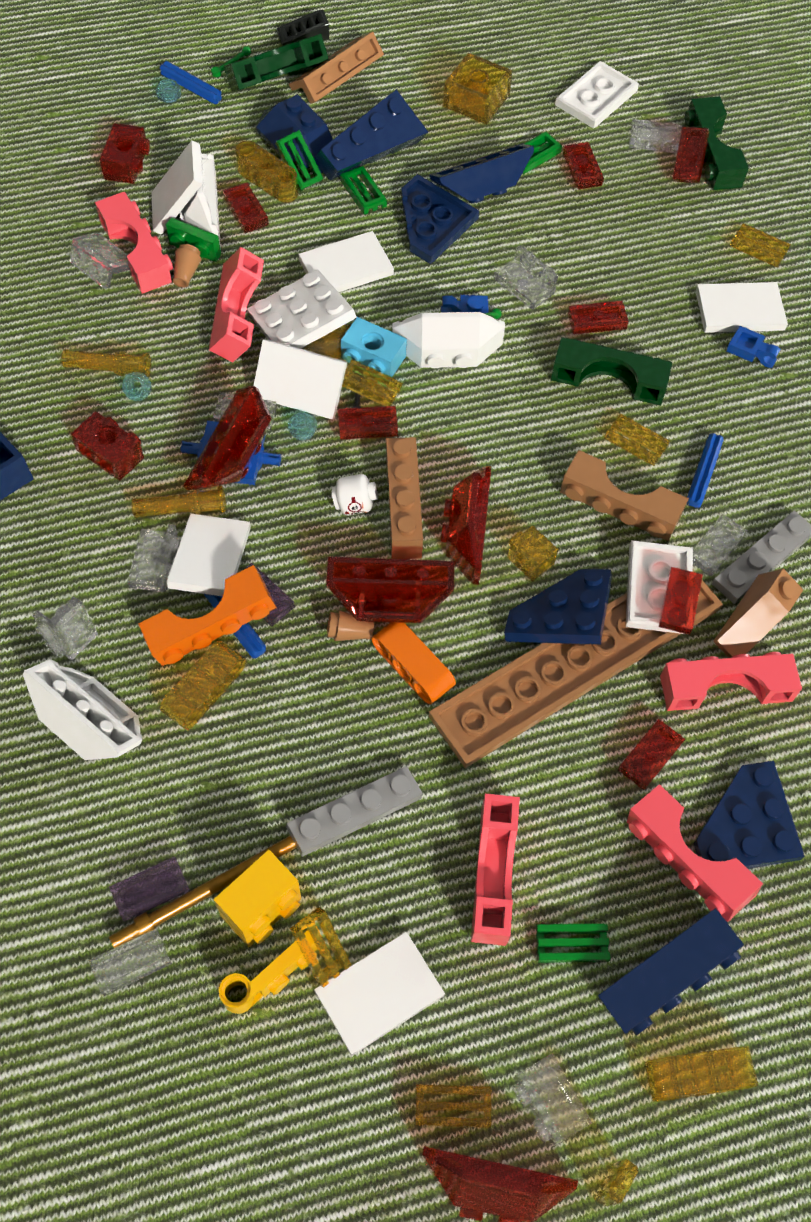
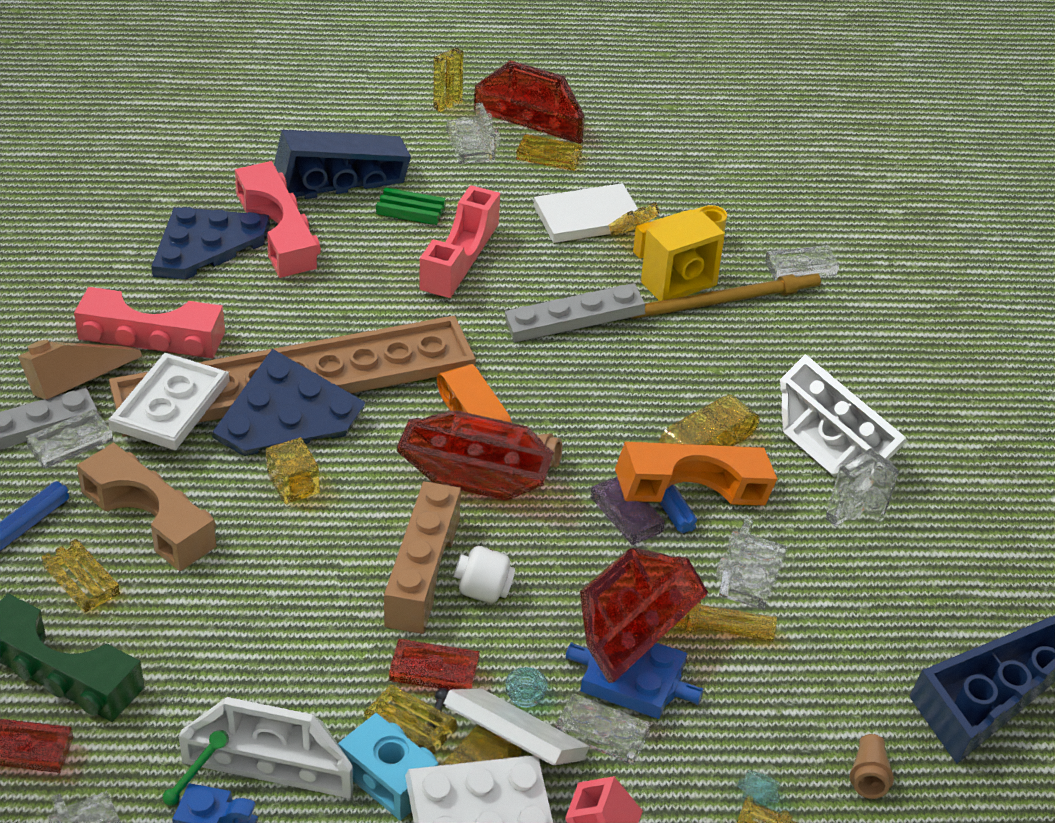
camera: 165 degrees left, 20 degrees down
clear red brick [71,411,144,481] -> none
clear purple plate [109,856,190,922] -> none
white tile [167,513,250,596] -> none
clear red wedge [441,466,492,585] -> none
clear red plate [618,719,685,791] -> none
clear yellow beam [644,1046,759,1102] -> none
clear red plate [658,567,703,635] -> none
none -> medium nougat cone [850,734,894,799]

